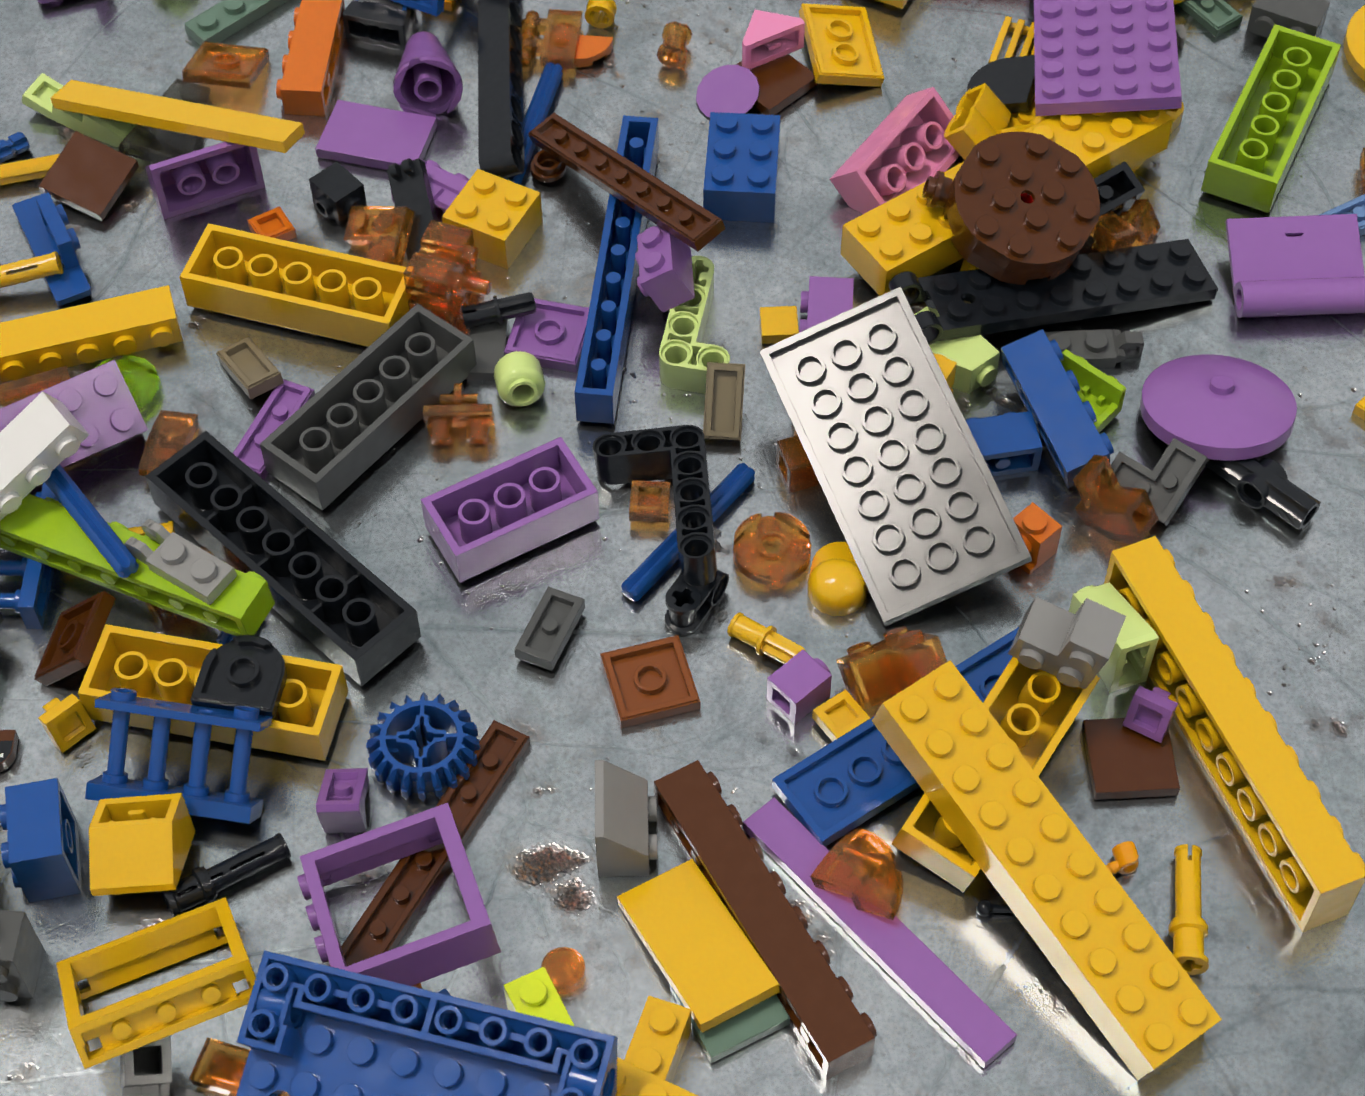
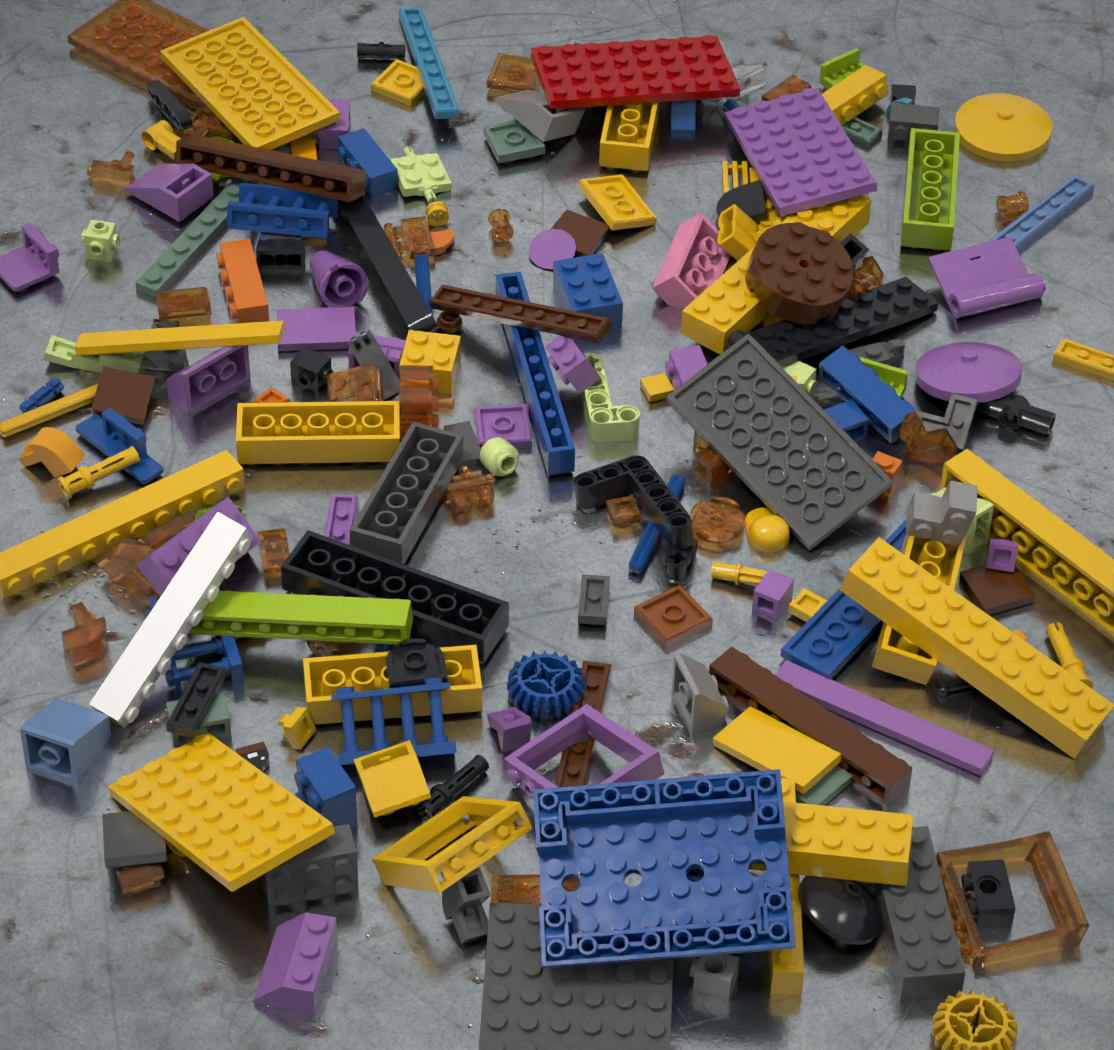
camera: 20 degrees left, 10 degrees down
reddish brown tile [34,591,116,686] -> none
blue axle [45,464,139,578] -> none
light grey hinge [124,519,237,605] -> none
dark tan tile [216,337,284,399] -> none
medium lavender brick [421,437,600,583] -> none
black axle [461,292,536,330] -> none
dark tan tile [703,362,745,441] -> none
bright pink slope [742,10,805,70] -> none
clear orange brick [810,827,904,920] -> none
clear orange brick [836,626,947,709] -> none
reddish brown plate [922,171,952,208] -> none

